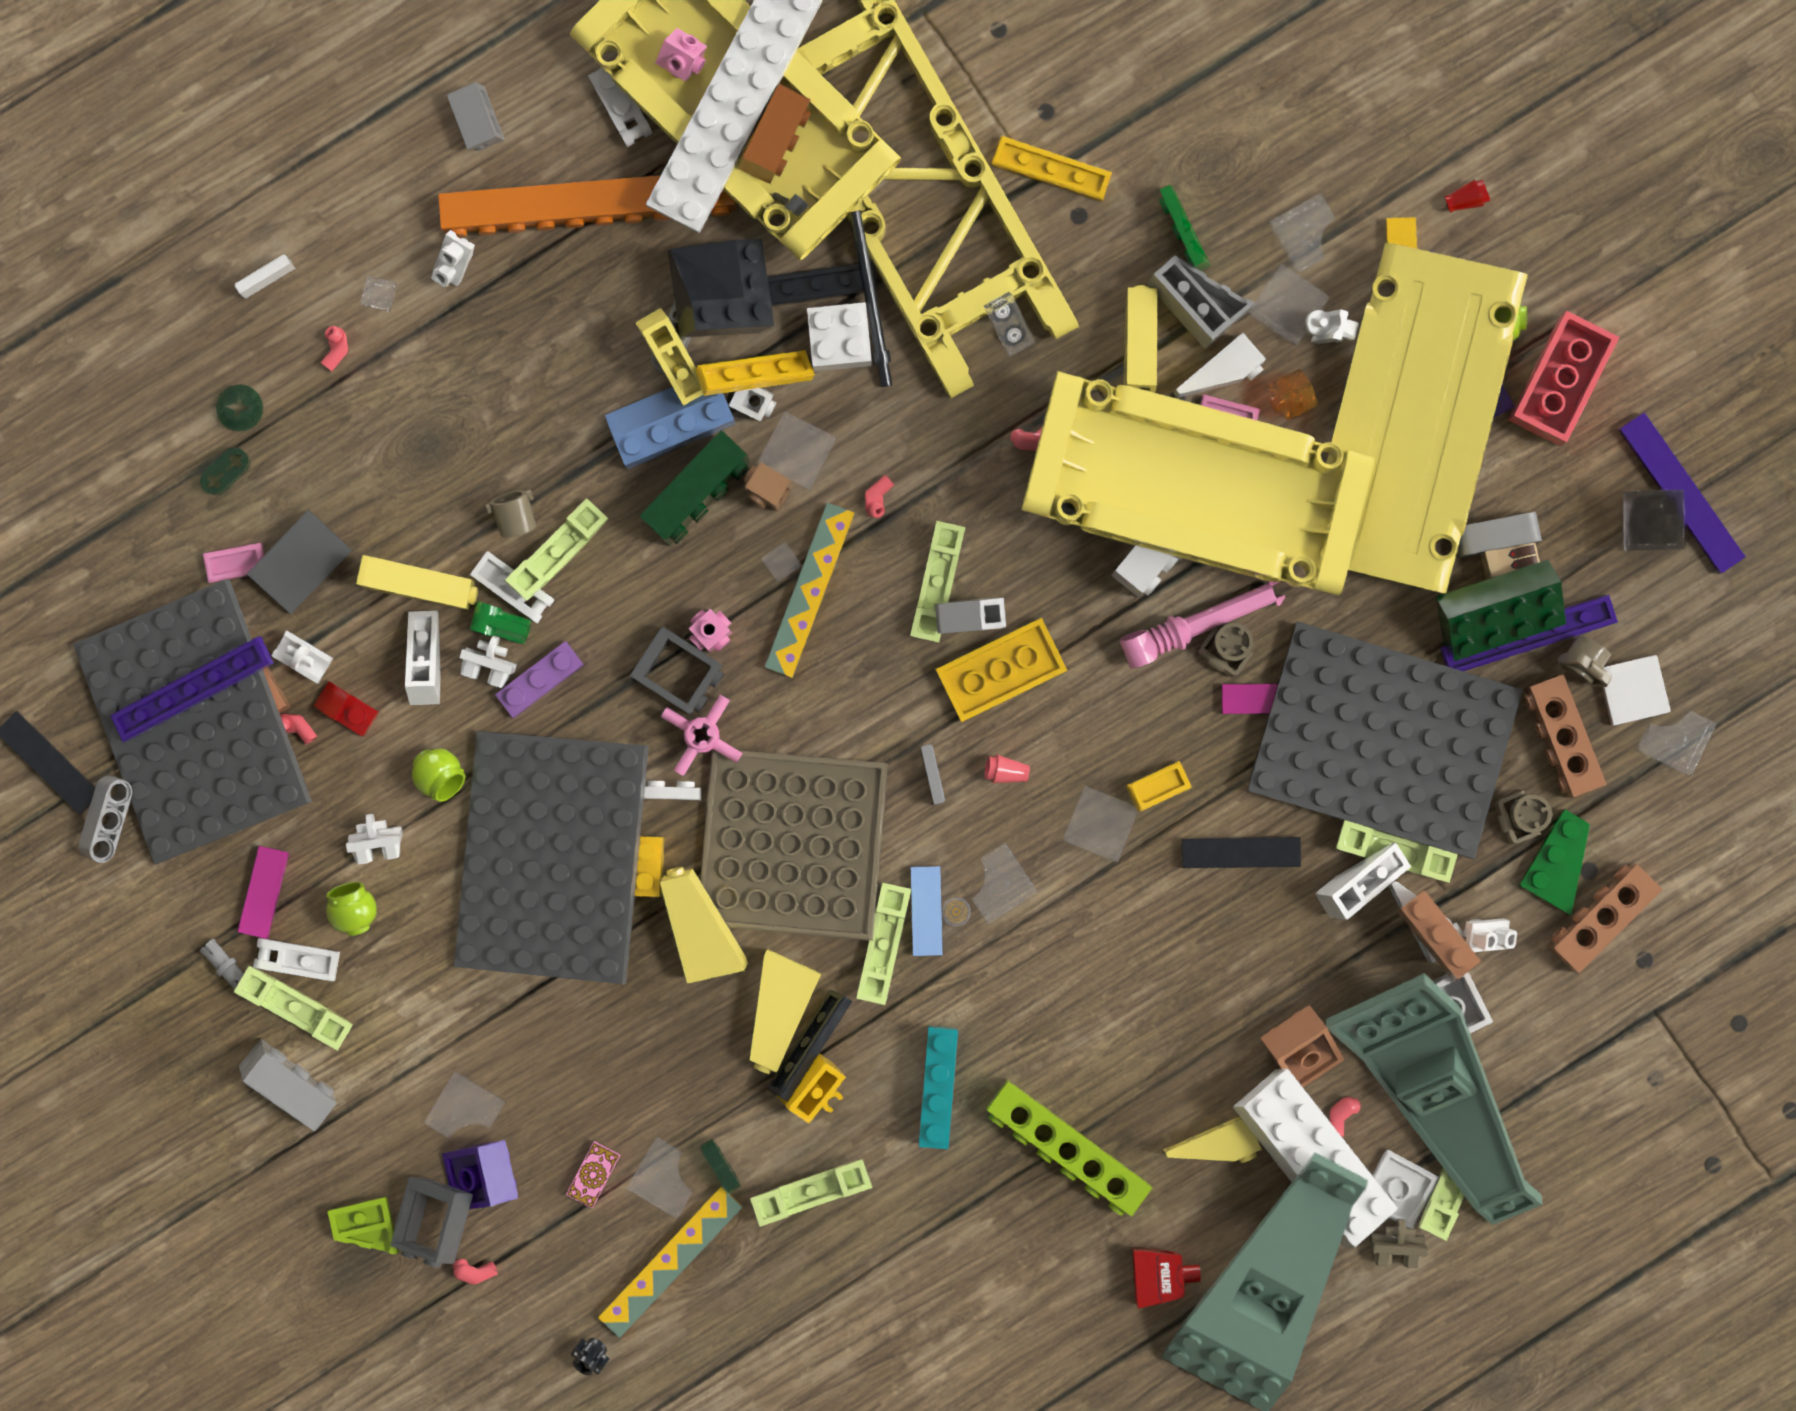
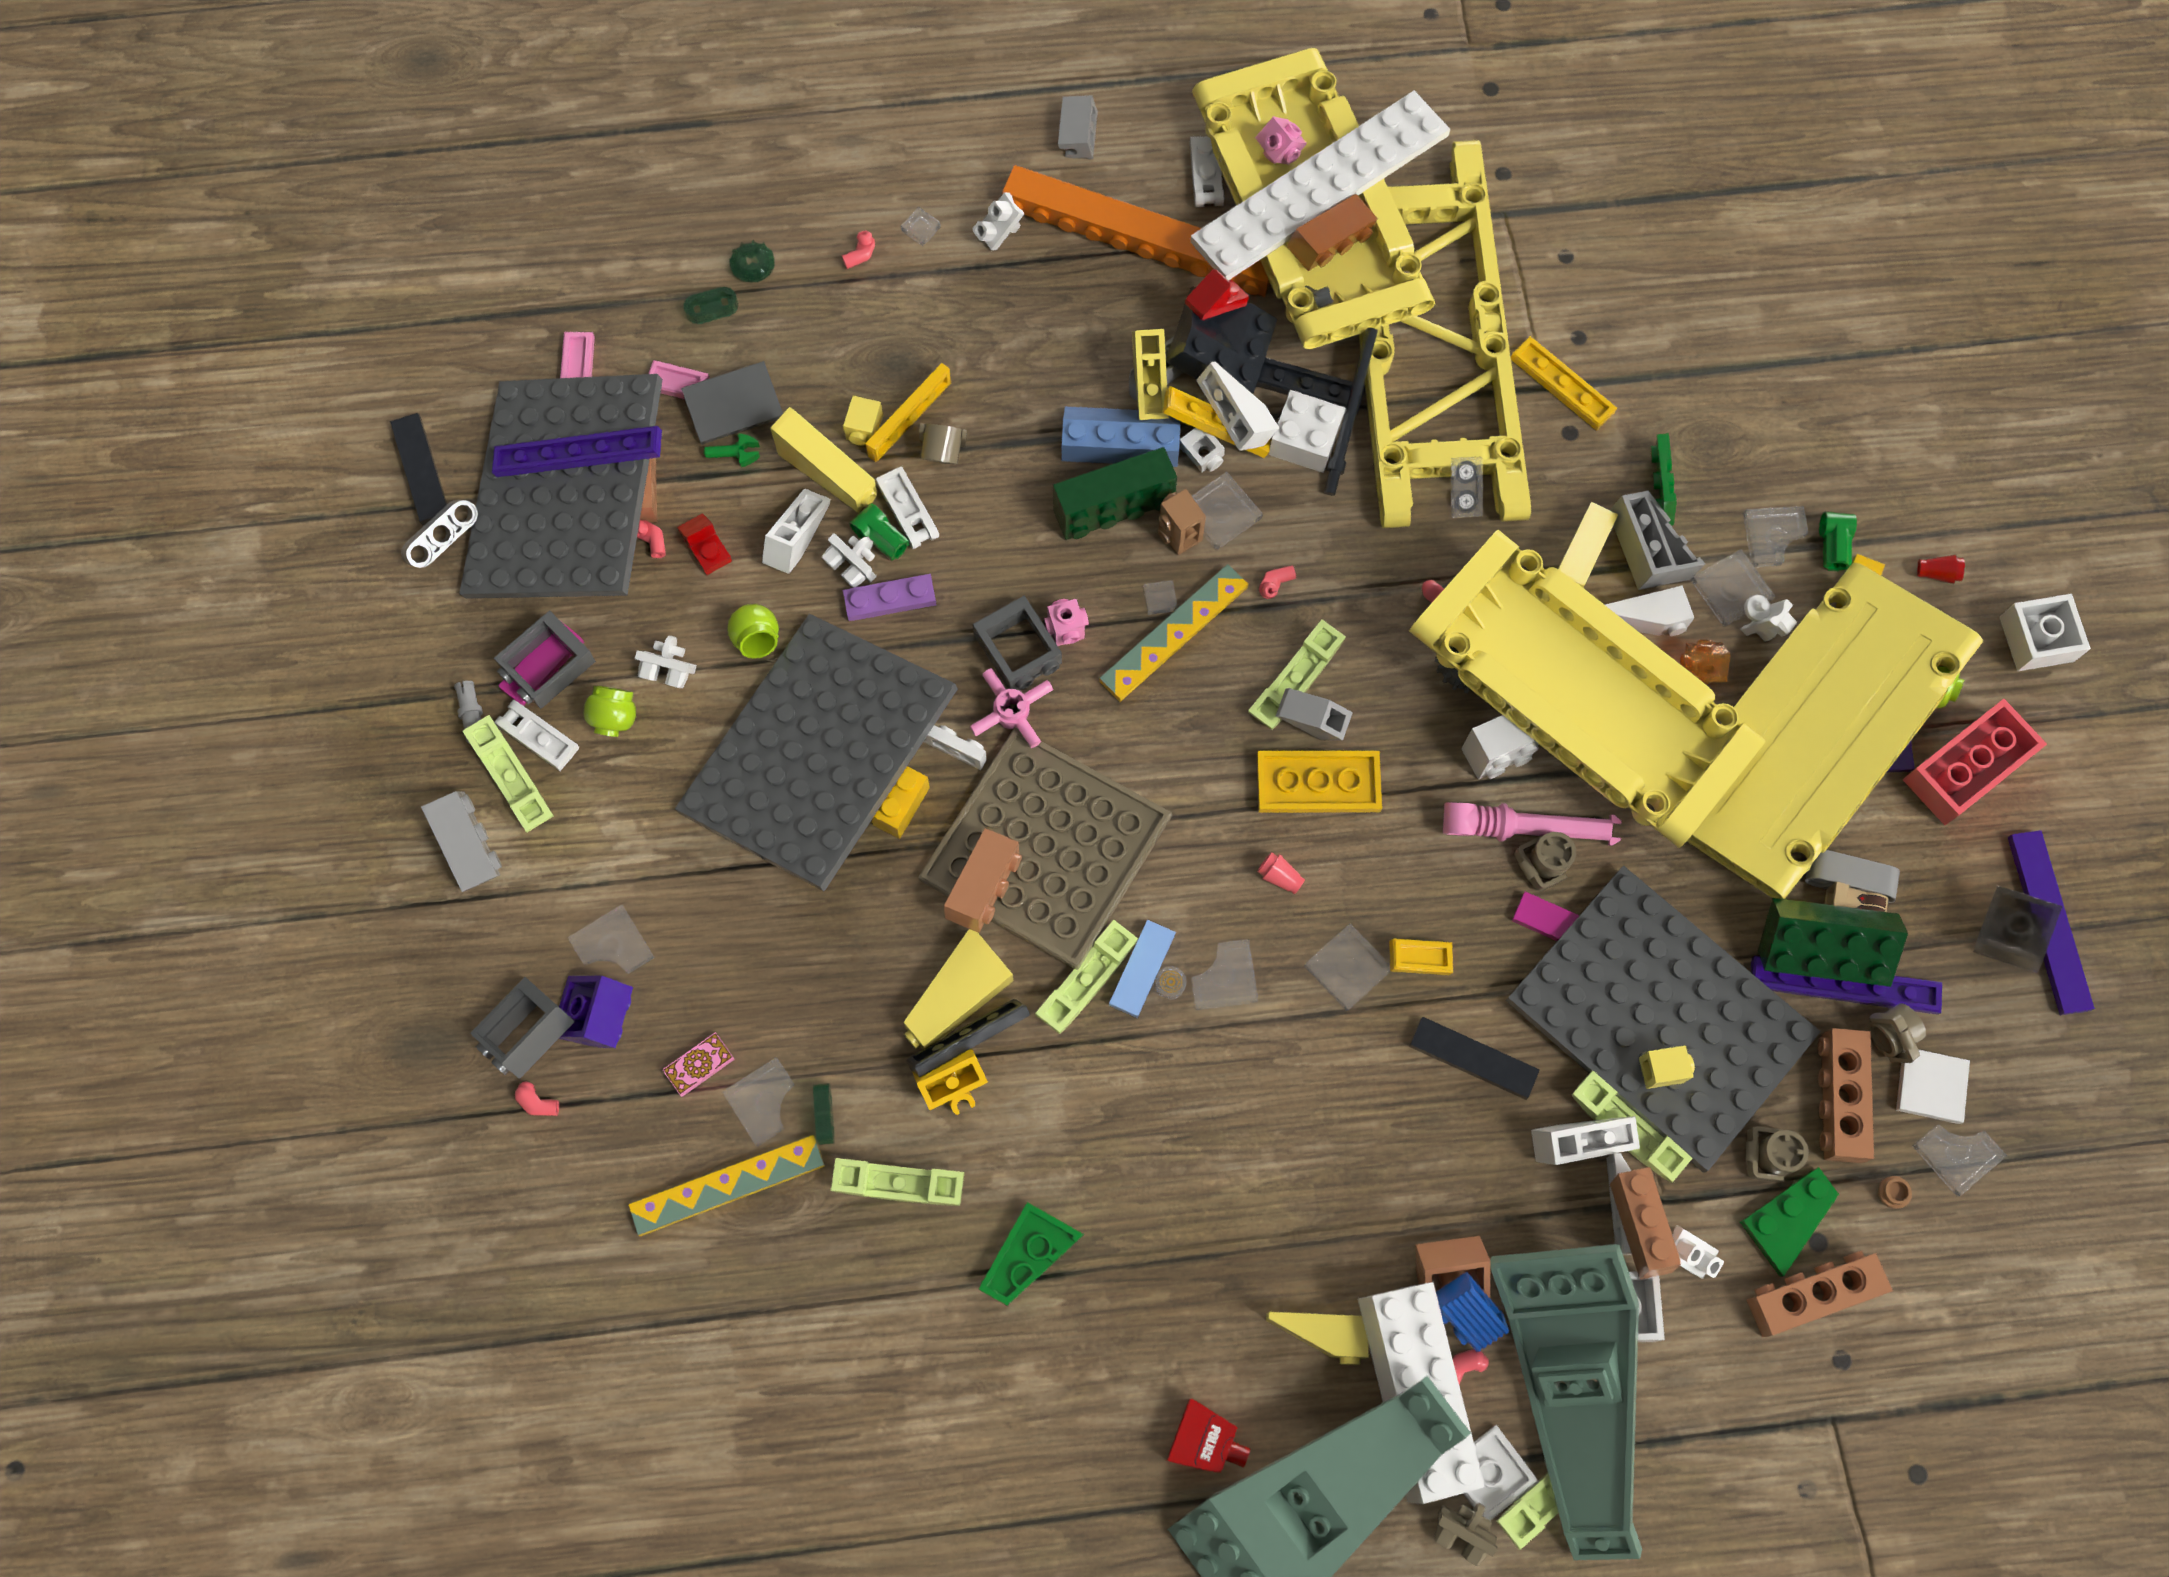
camera: 25 degrees right, 15 degrees down
white tile [235,255,296,299] -> none
white hips [271,631,334,683] -> none
lime wing [327,1196,400,1255] -> none
yellowish green slope [505,498,608,601] -> none
black gear [570,1338,610,1376] -> none
light yellow slope [660,867,748,984] -> none
teal brick [918,1026,958,1149] -> none
light grey tile [921,745,945,805] -> none
lime brick [986,1080,1152,1217] -> none
none -> dark grey window [494,610,596,709]
none -> bright pink tile [560,332,595,378]
none -> green bar [703,433,760,467]
none -> light yellow brick [843,396,883,446]
none -> yellow tile [865,363,951,462]
none -> nougat brick [944,828,1022,933]
none -> green wing [979,1202,1084,1306]
none -> red slope [1185,269,1249,320]
none -> white slope [1196,362,1279,451]
none -> blue brick [1436,1272,1509,1352]
none -> light yellow brick [1639,1045,1695,1089]
none -> green piece [1819,511,1857,572]
none -> medium nougat plate [1878,1176,1912,1209]
none -> white brick [1999,594,2091,671]

